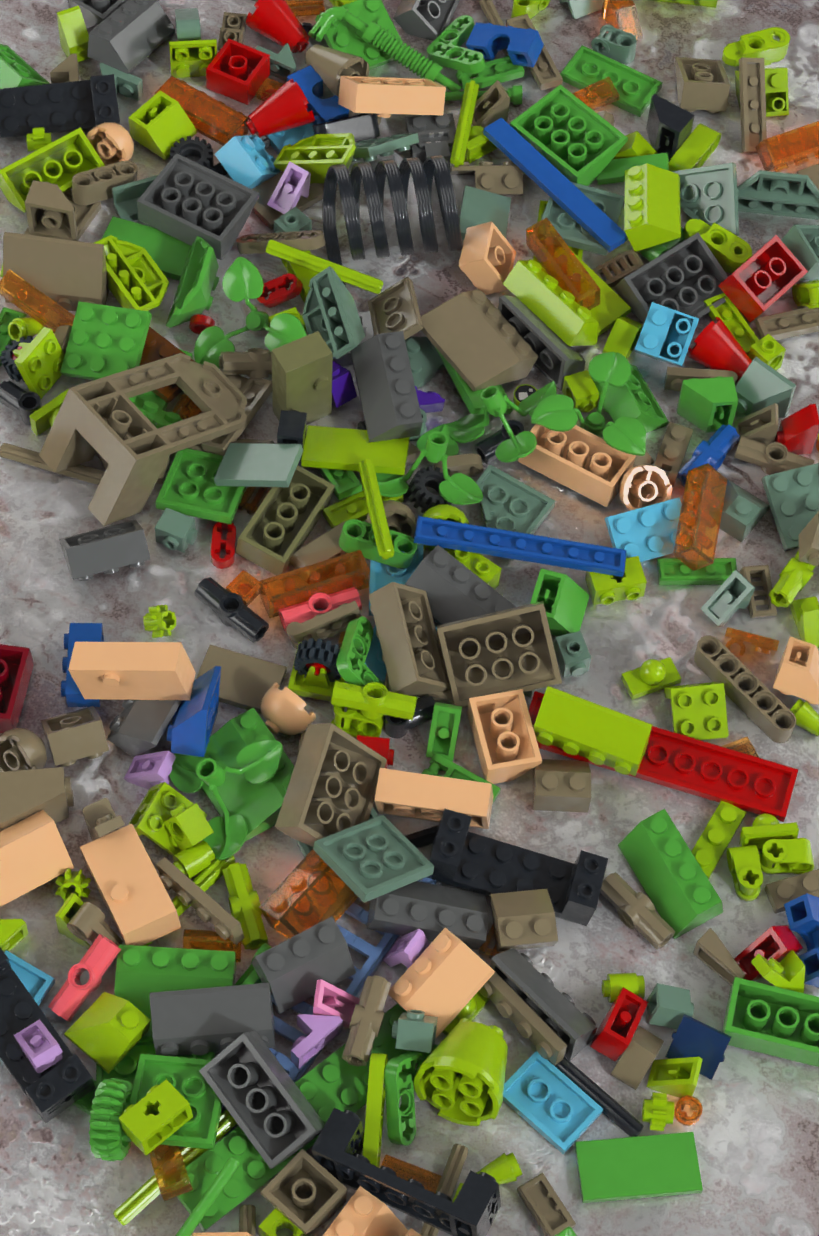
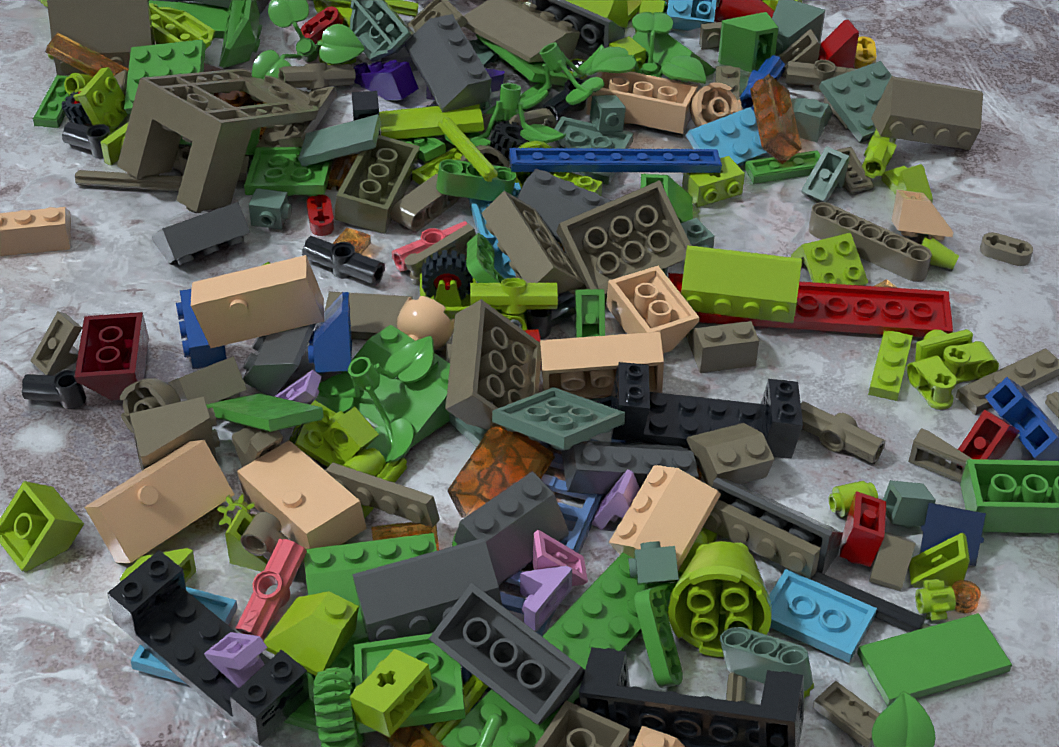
camera: 10 degrees left, 15 degrees down
red tile [189,314,215,335] -> none
lime piece [222,862,268,950] -> none
clear orange brick [260,550,370,619] -> none
olive brick [272,331,333,424] -> none
dark tan piece [342,975,391,1067] -> none
lime beam [362,1053,388,1167] -> none
bright green slope [618,808,723,939] -> none
lime tile [621,657,682,700] -> none
clear orange plate [725,627,779,656] -> none
lime slope [751,950,805,993] -> none
none -> bright green tile [206,393,324,432]
none -> sand green brick [589,95,626,132]
none -> sand green beam [720,627,813,691]

